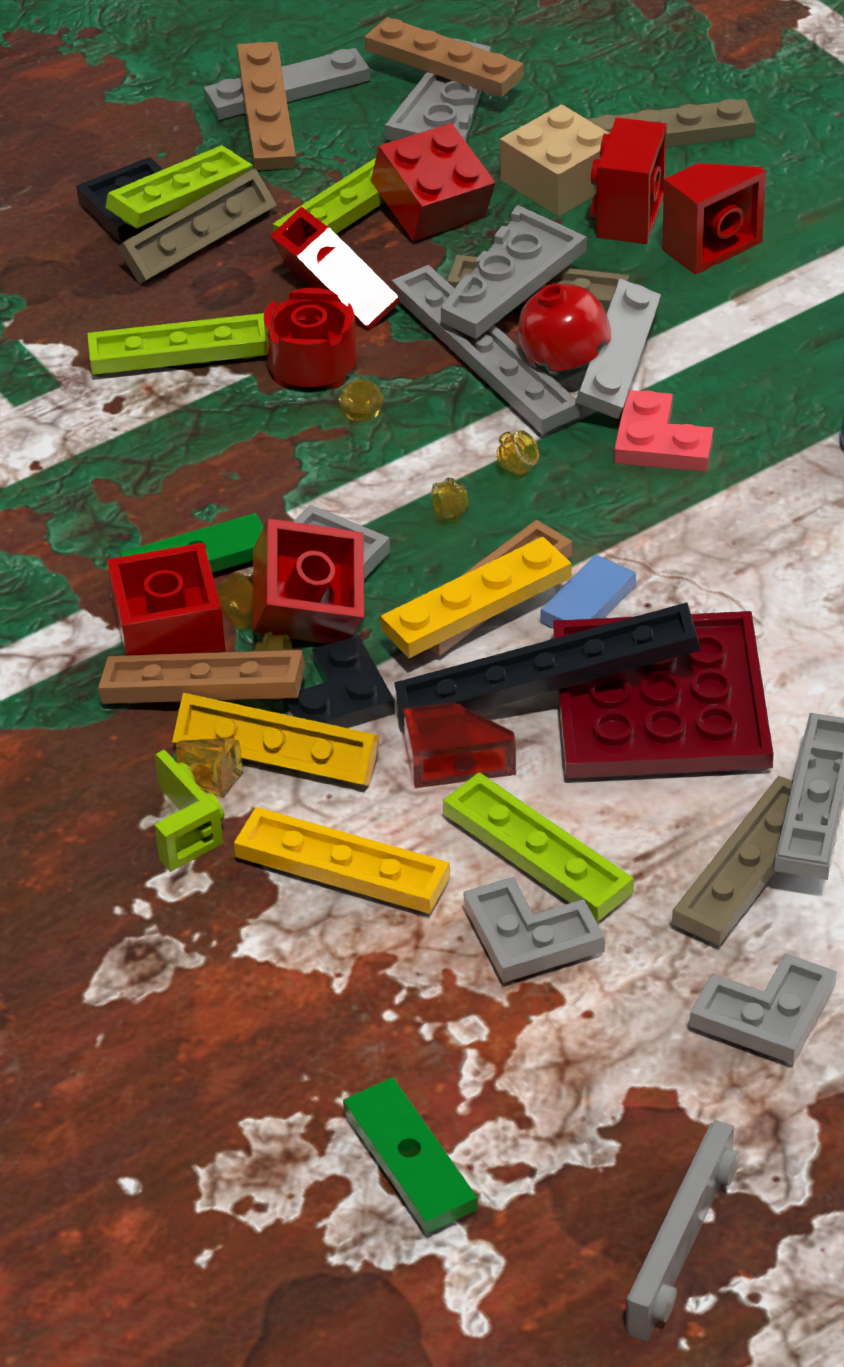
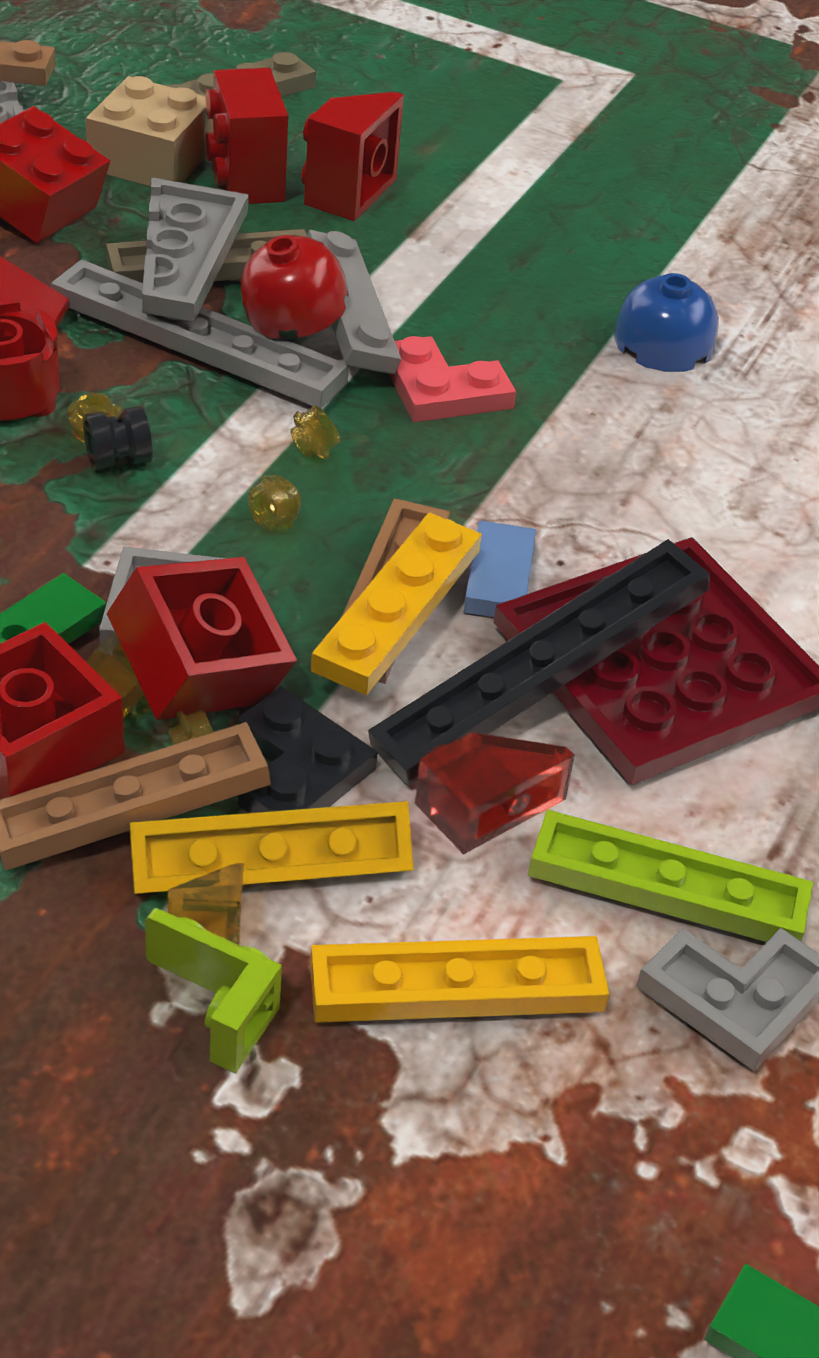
camera: 35 degrees left, 0 degrees up
none -> black wheel [83,406,153,471]

